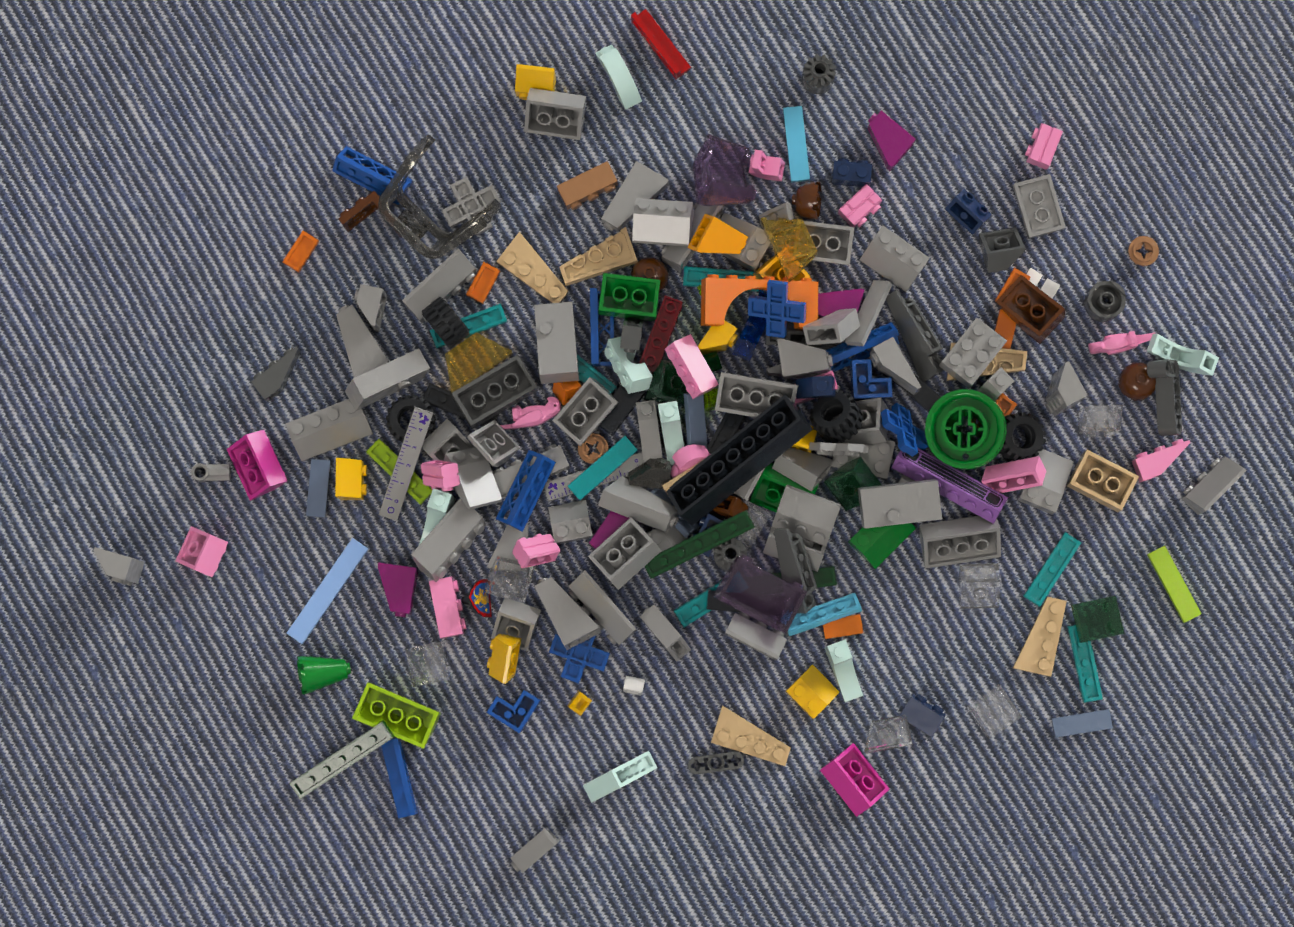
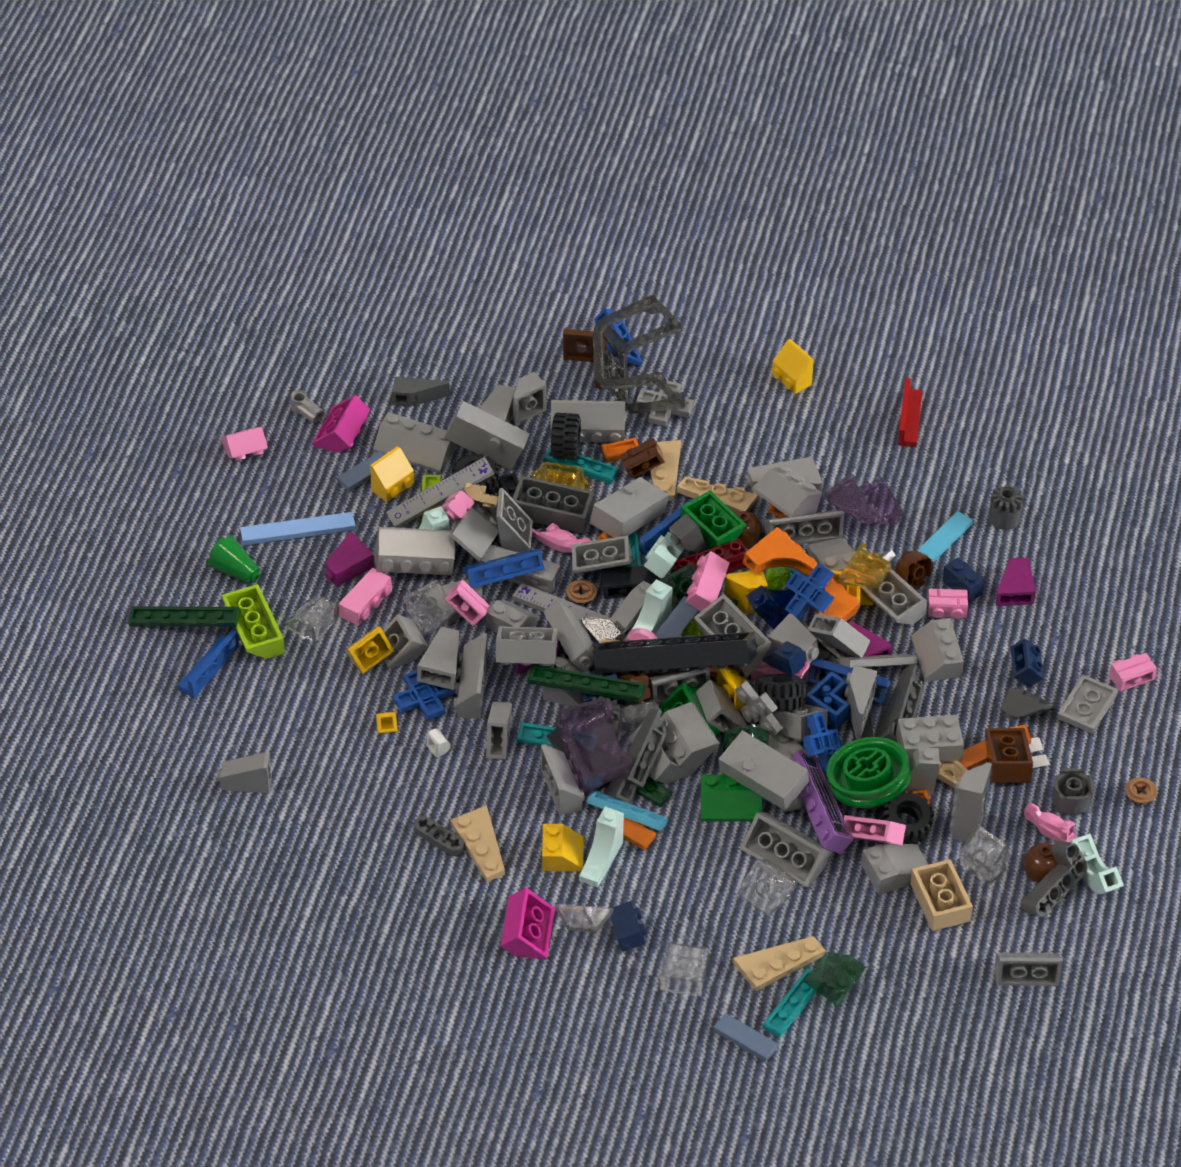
camera: 40 degrees right, 35 degrees down
light grey slope [93,547,145,586] -> none
orange tile [283,231,320,273] -> none
shield [462,579,492,618] -> none
blue brick [486,690,541,733] -> none
light grey brick [524,88,586,140] -> none
medium nougat brick [557,161,618,210] -> none
teal tile [567,436,638,501] -> none
light aqua arch [583,751,657,803] -> none
light aqua arch [595,45,642,110] -> none
light orange slope [687,214,748,254] -> none
bright pink brick [749,150,785,181] -> none
teal tile [1023,532,1081,607] -> none
bright pink slope [1132,439,1190,483] -> none
lime tile [1147,545,1202,623] -> none
none -> tan slope [464,482,499,508]
none -> reddish brown brick [620,438,665,479]

